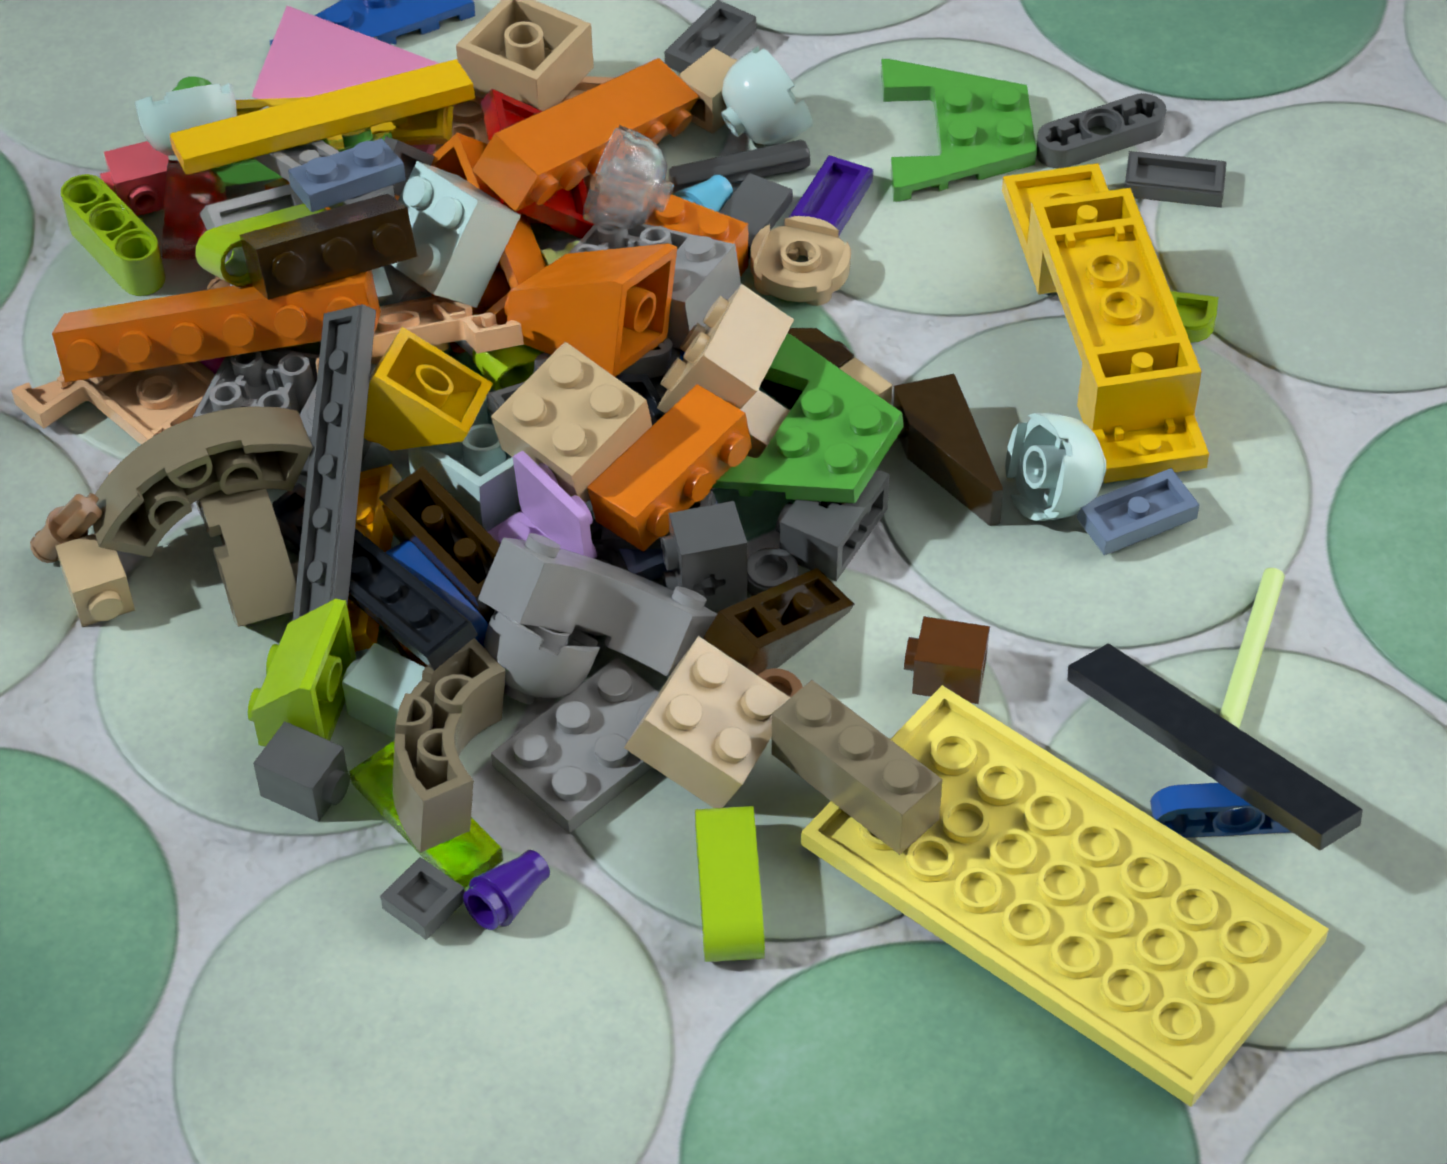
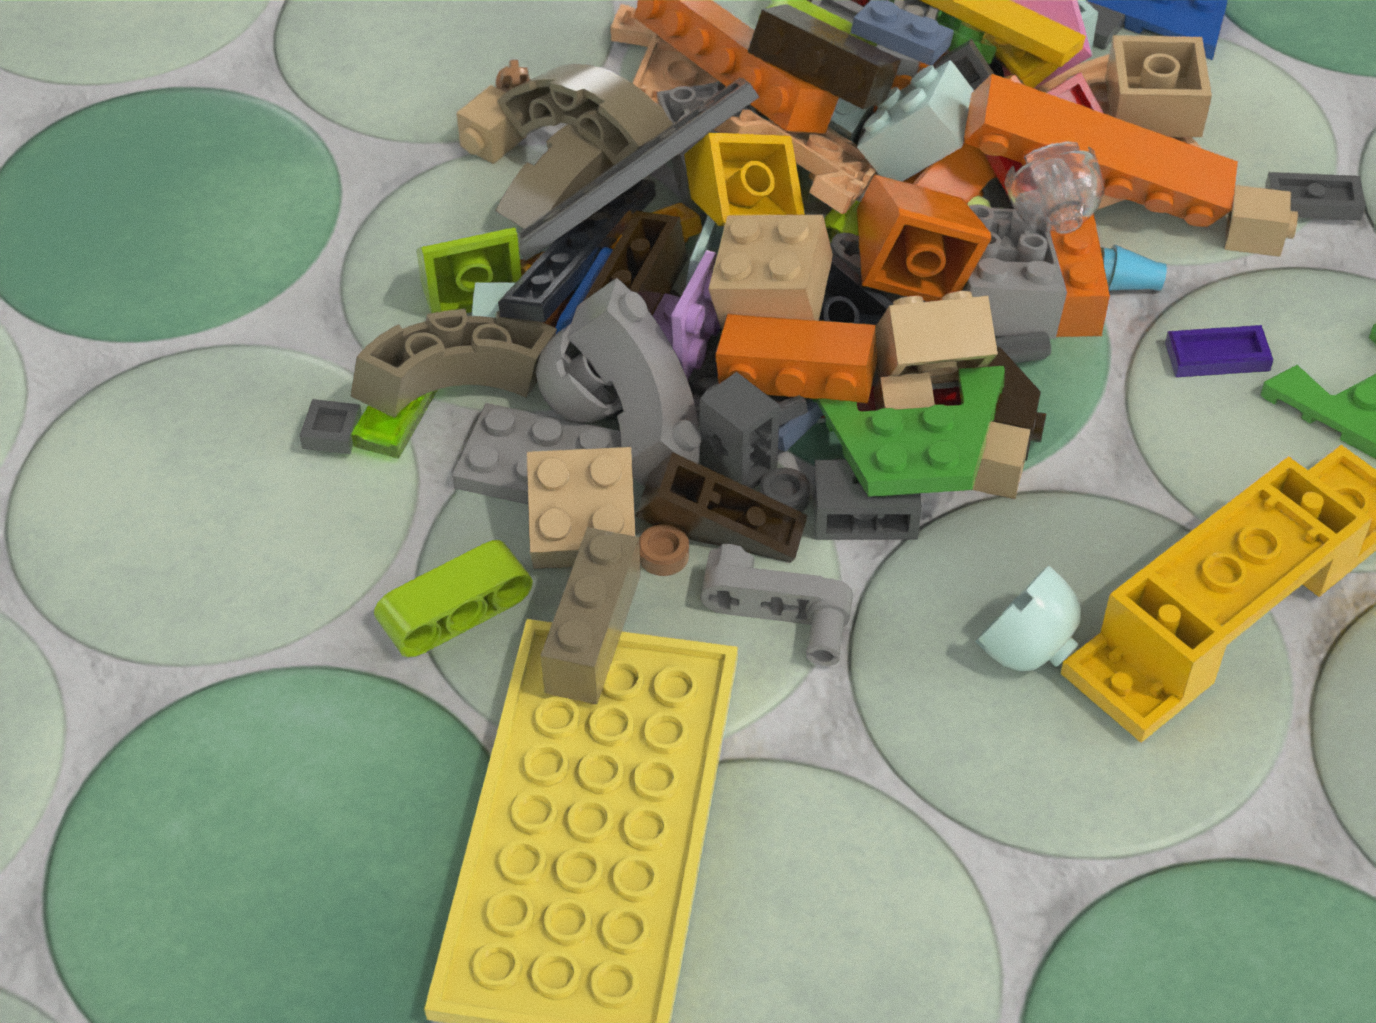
camera: 60 degrees right, 0 degrees up
dark grey brick [253,721,350,822] -> none
dark purple cone [463,850,550,930] -> none
dark grey axle [668,139,810,193] -> none
dark grey tile [719,173,793,260] -> none
light aqua cylinder [721,46,812,146] -> none
tan plate [750,216,851,306] -> none
dark brown slope [893,373,1003,526] -> none
reddish brown brick [904,616,990,704] -> none
black tile [1067,643,1363,851] -> none
sand blue plate [1077,468,1200,556] -> none
blue beam [1150,783,1291,838] -> none
lime tile [1171,291,1219,343] -> none
yellowish green bar [1219,568,1285,728] -> none
none -> light grey beam [700,544,853,666]

